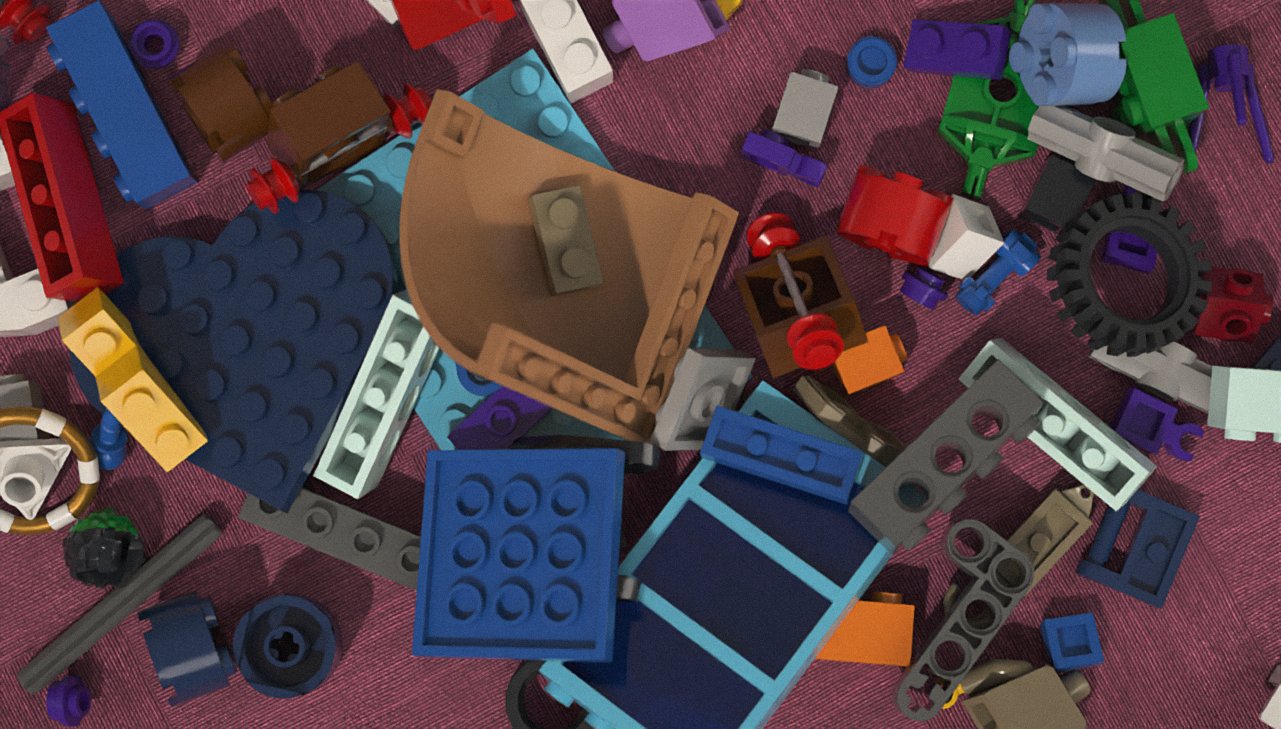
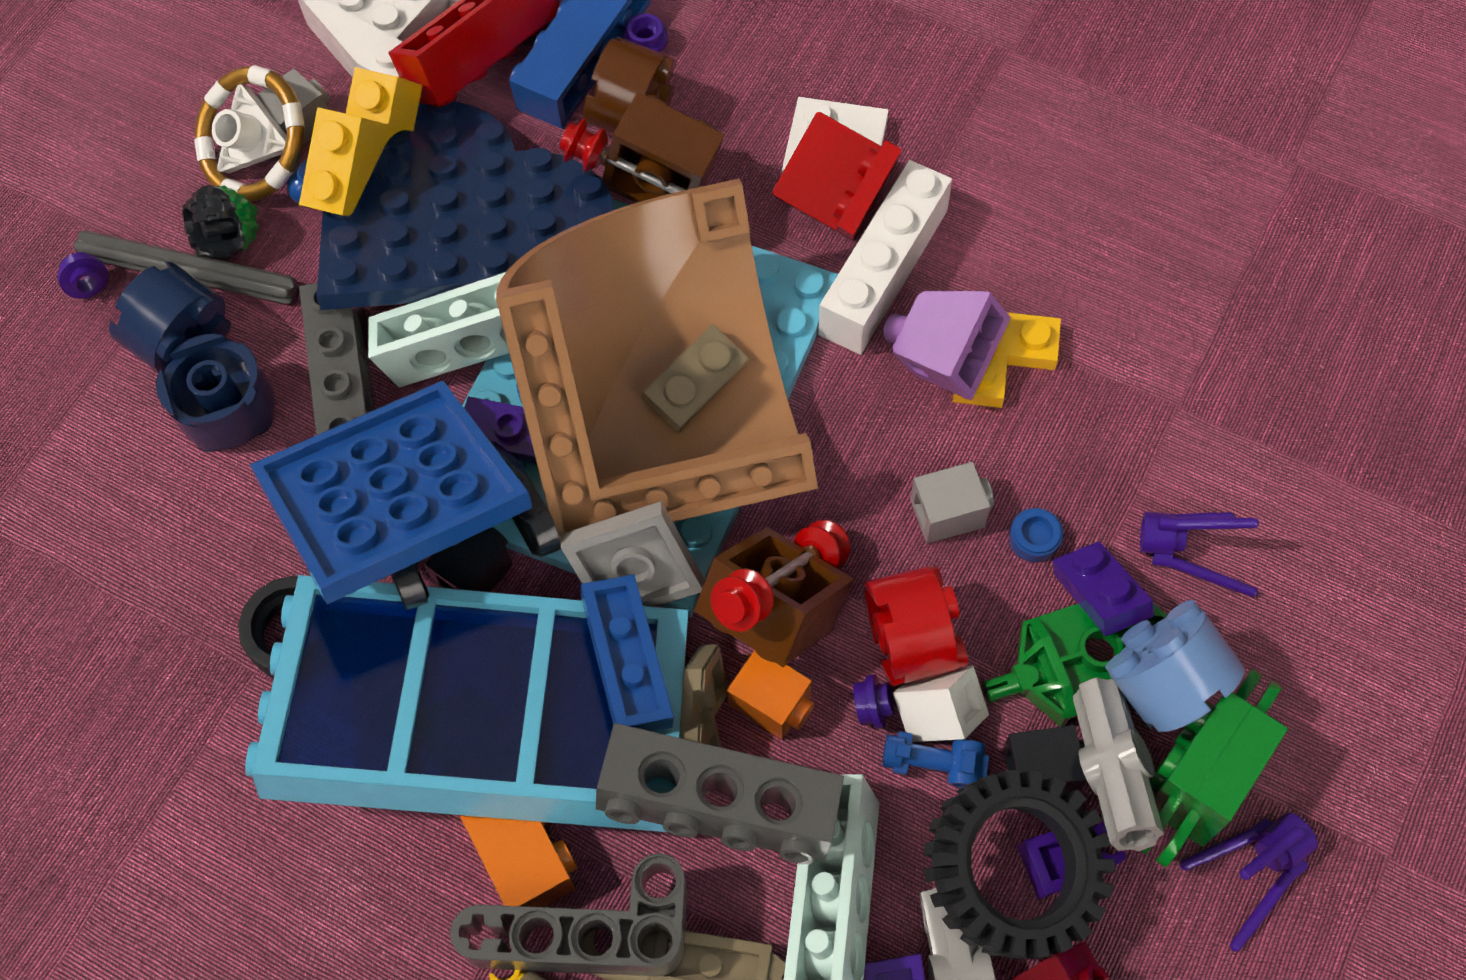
camera: 60 degrees right, 20 degrees down
dark purple plate [740,129,827,188] -> none

